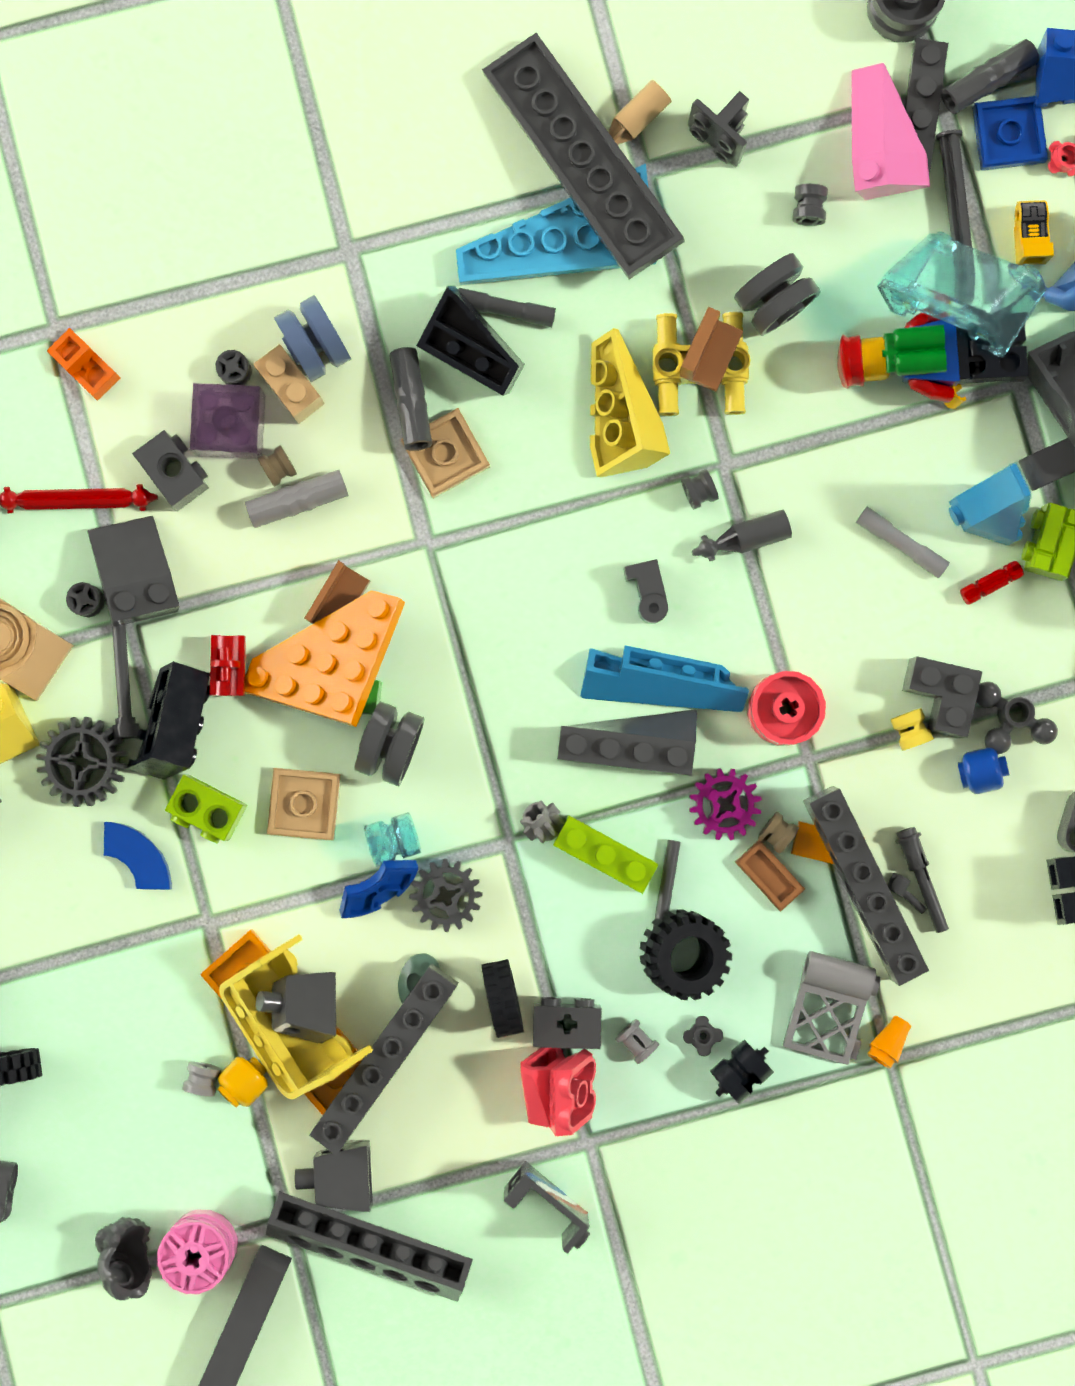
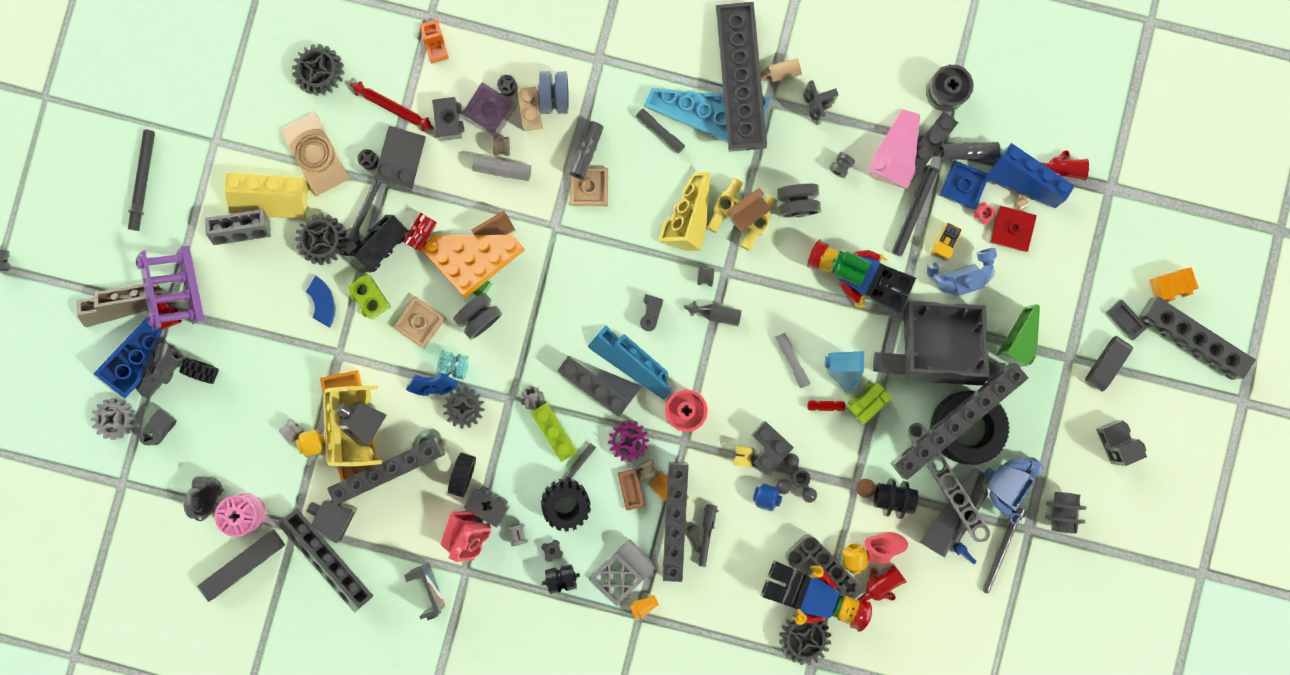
camera: 25 degrees right, 0 degrees up
black wedge [416,286,525,396] -> none
clear light blue windscreen [877,232,1046,358] -> none

